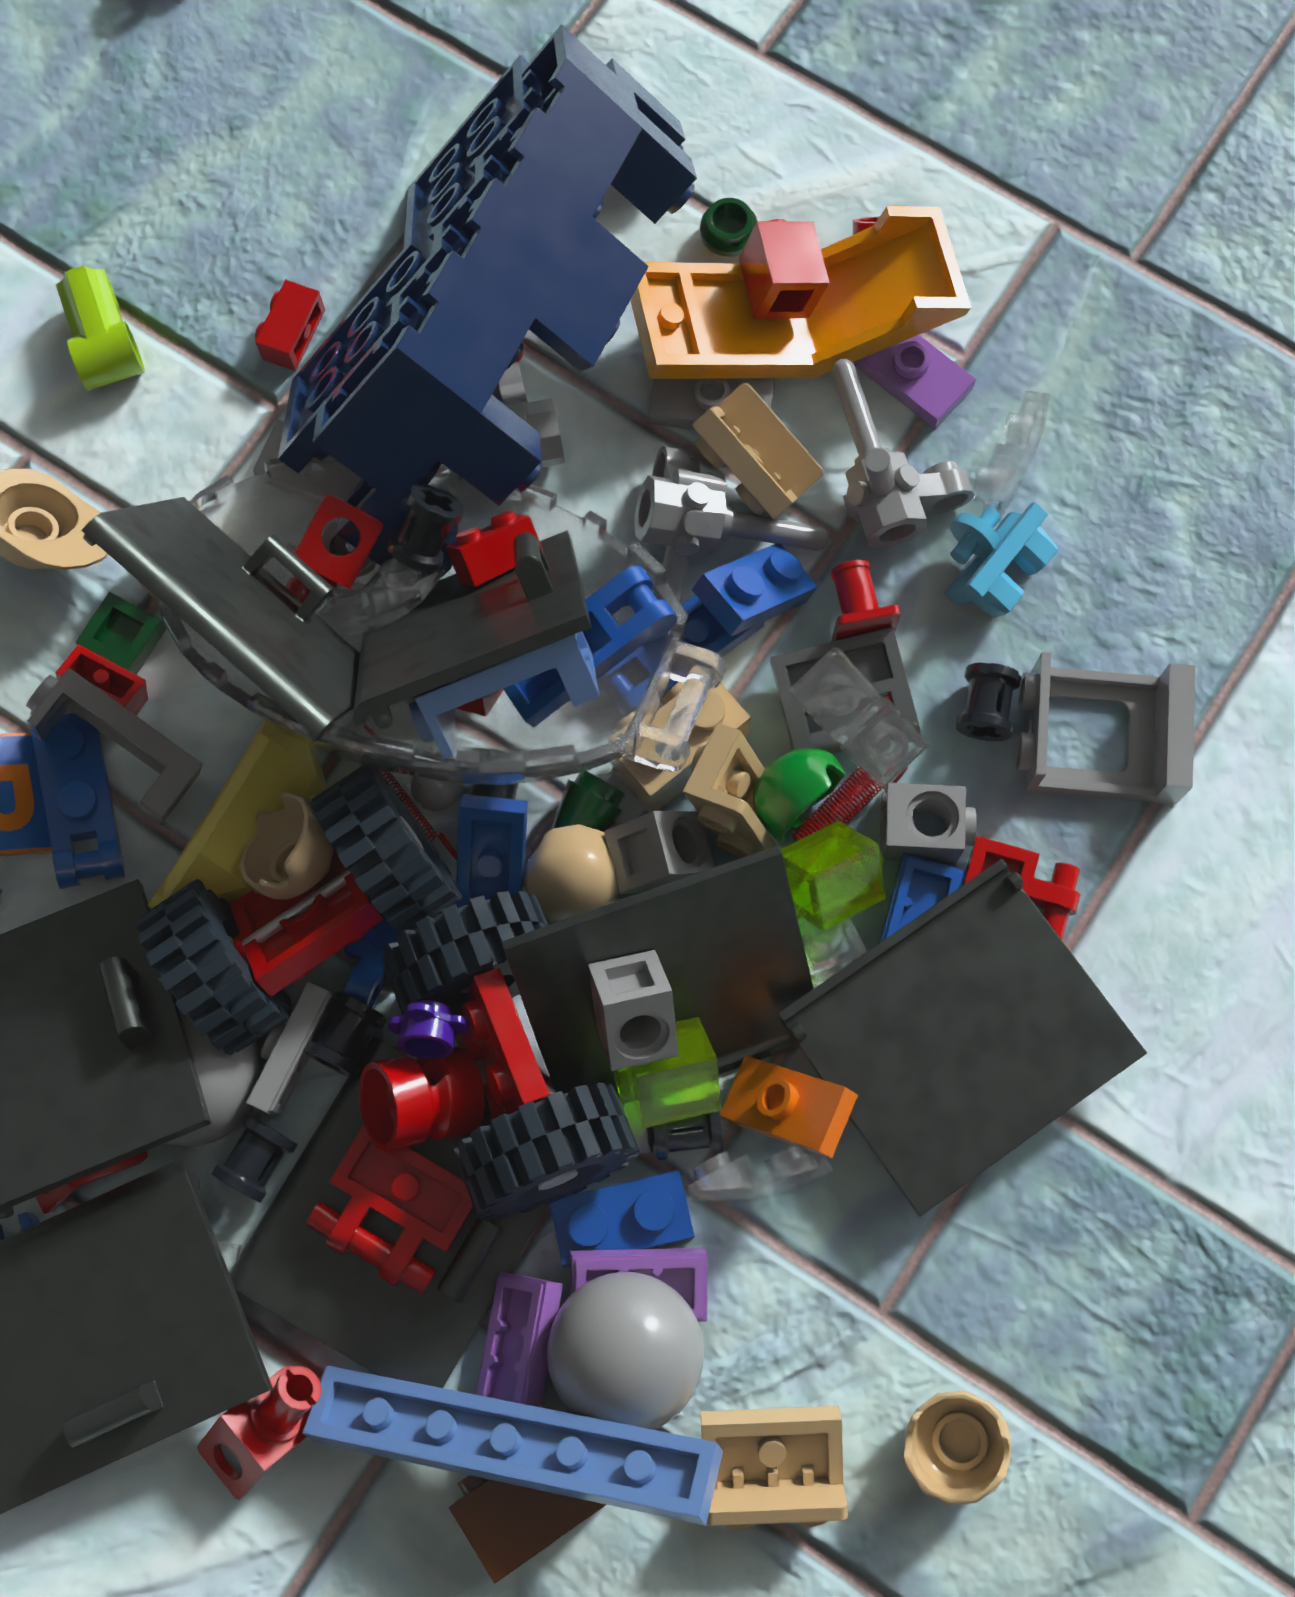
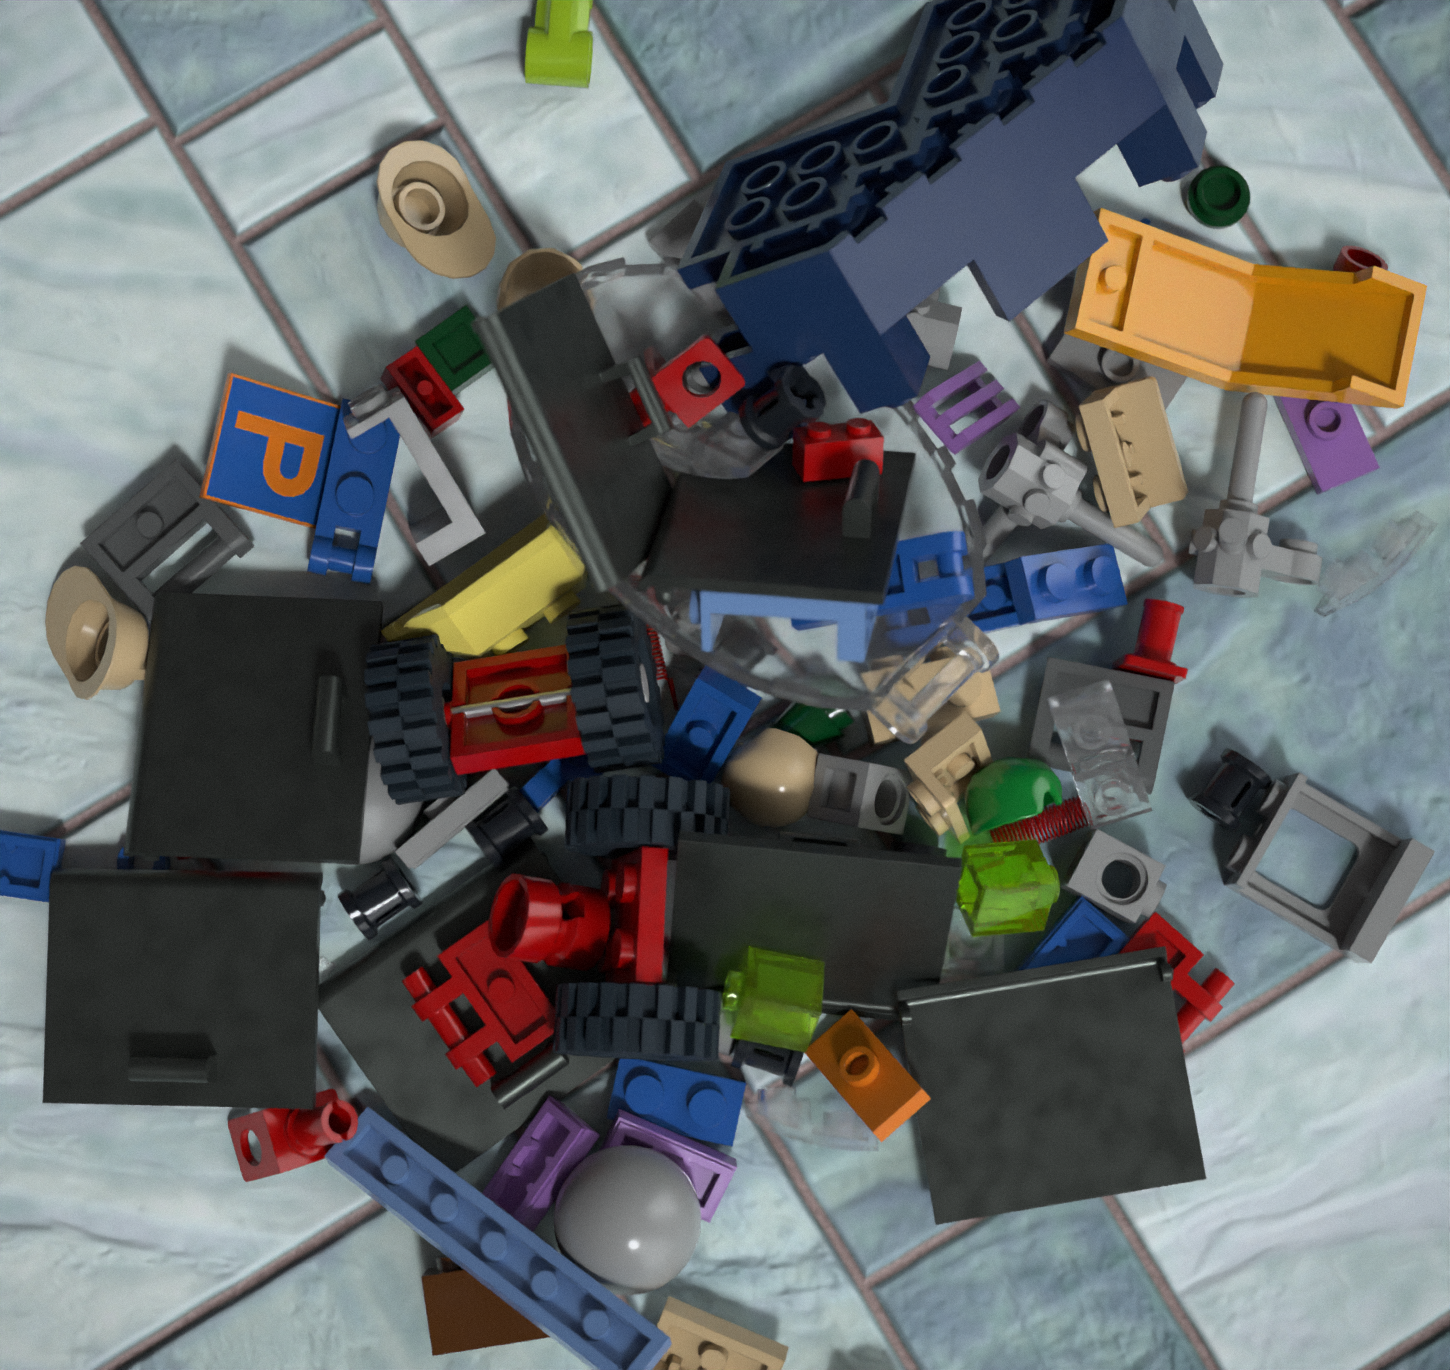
camera: 20 degrees right, 10 degrees up
tan hair [239,792,335,899] -> none
red piece [255,279,325,371] -> none
dark purple plate [388,1000,469,1059] -> none
light grey brick [588,950,679,1071] -> none
brick [739,219,830,319] -> none
medium azure hips [944,502,1059,618] -> none
none -> medium lavender tile [913,360,1021,455]

